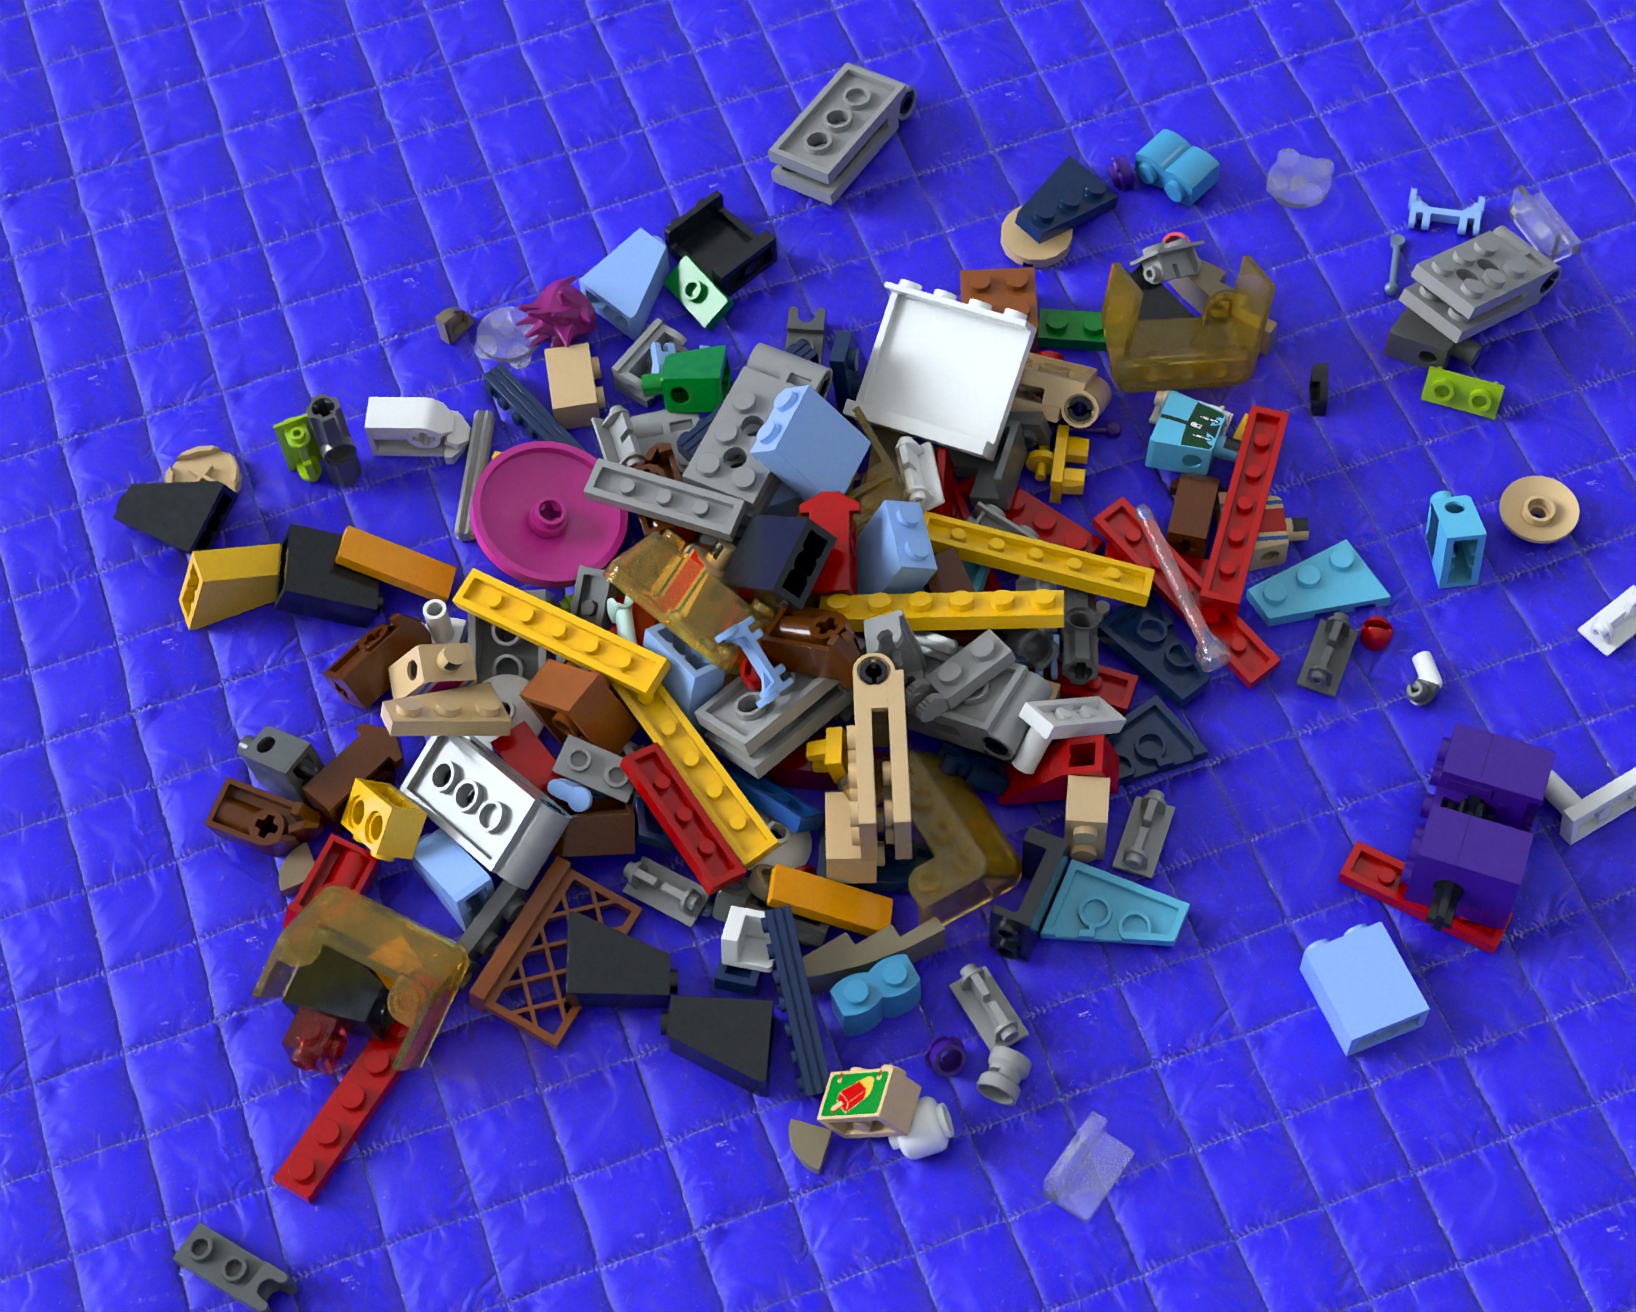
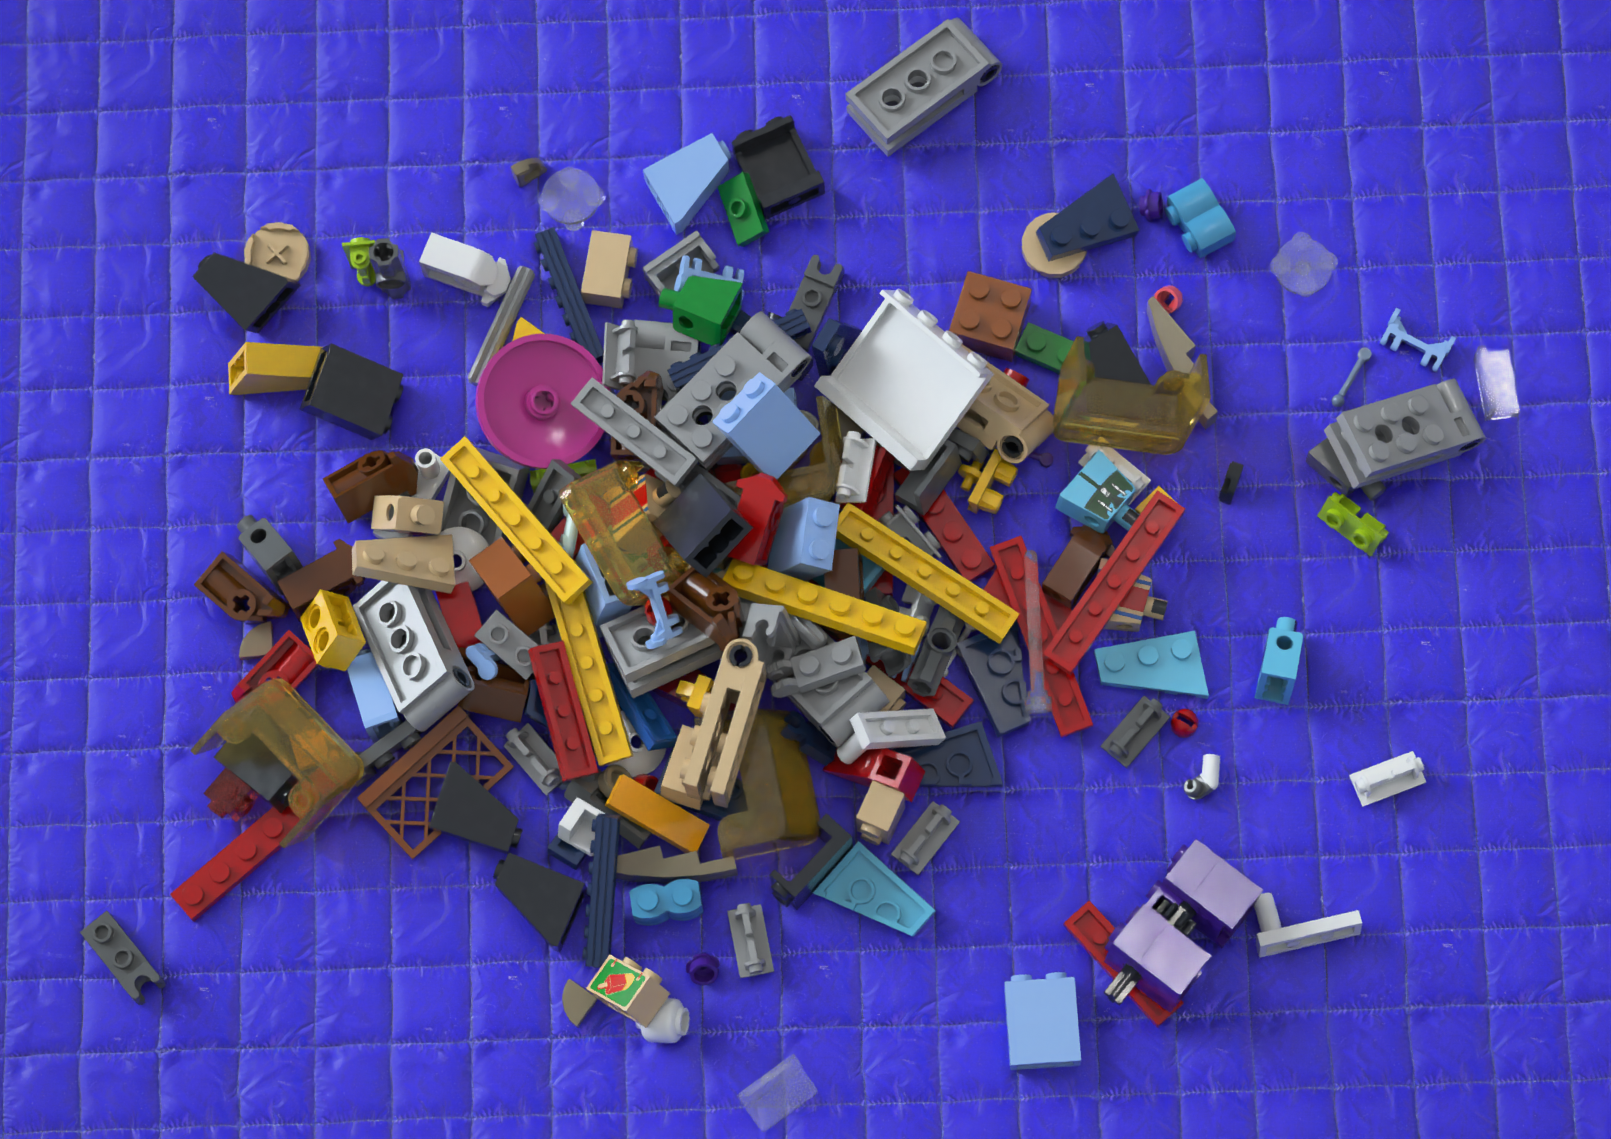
camera: 20 degrees right, 15 degrees up
light orange tile [335,525,457,603] -> none
magenta hair [516,276,597,348] -> none
light grey wheel [976,1046,1032,1106] -> none
light grey hinge [1130,238,1205,284] -> none
tan dish [1499,476,1580,544] -> none

